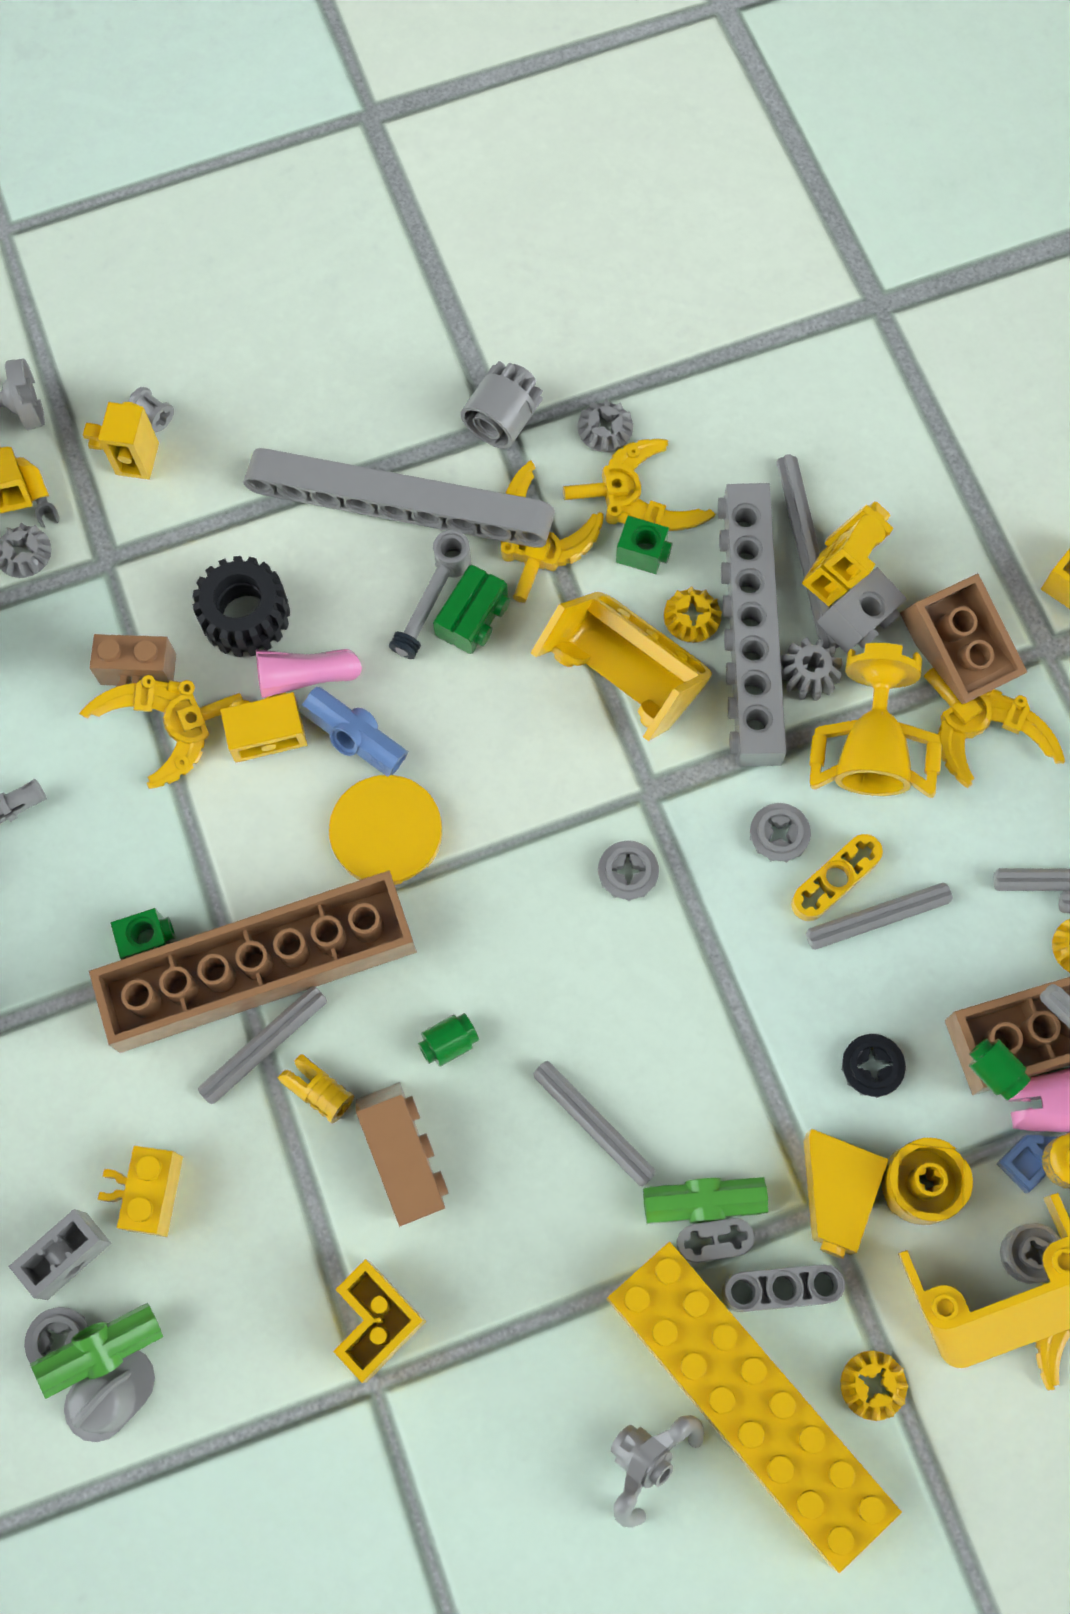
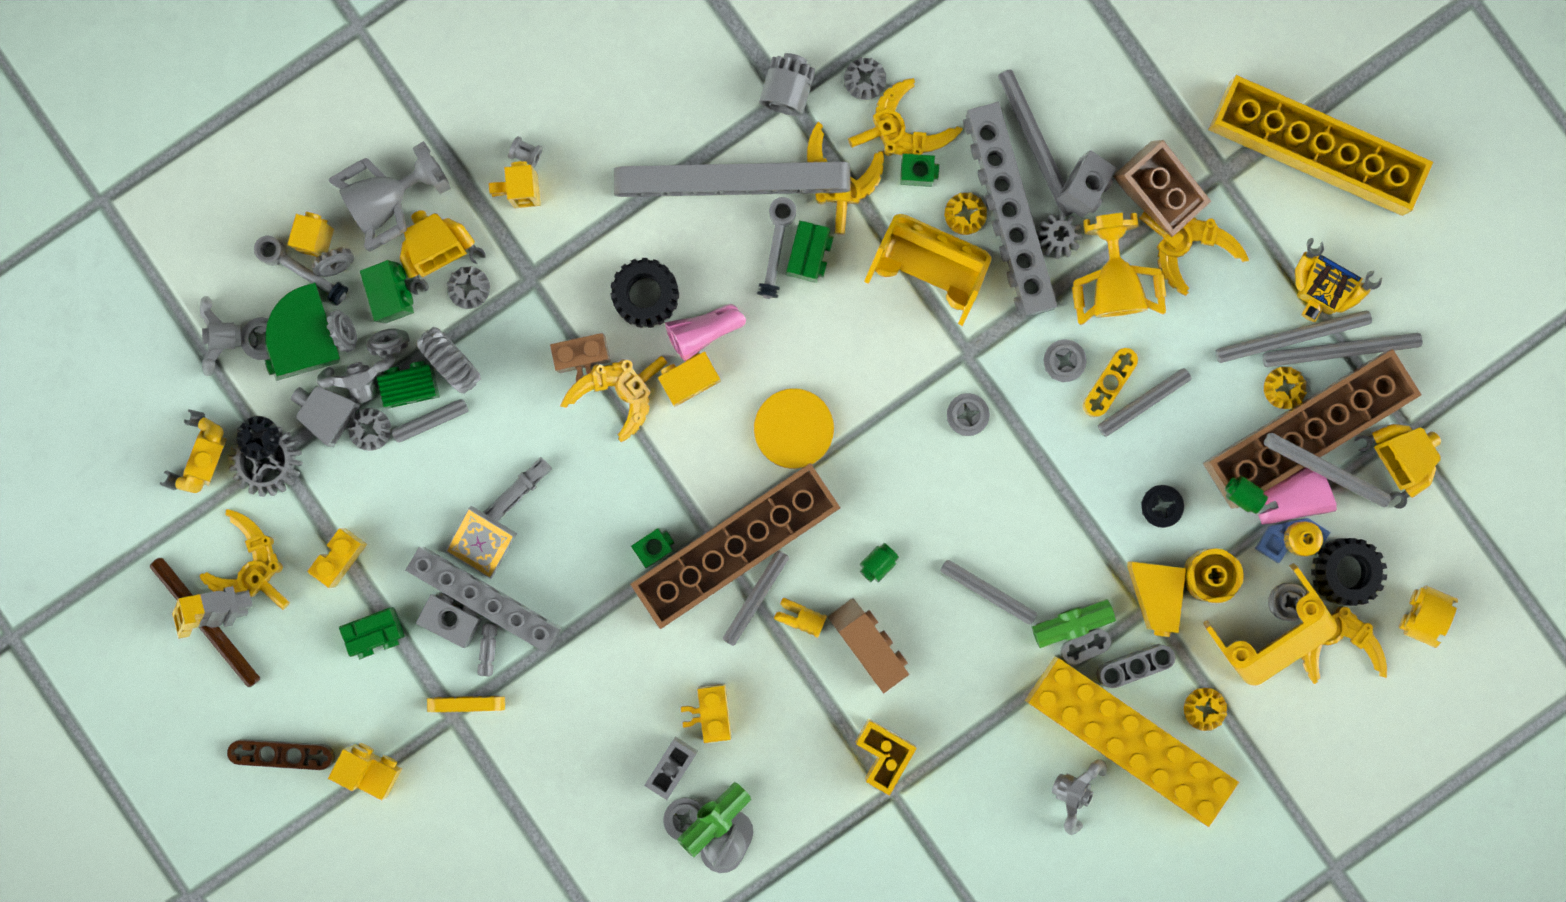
camera: 15 degrees left, 15 degrees up
medium blue piece [299,687,408,777] -> none
yellow hips [802,501,893,607] -> none

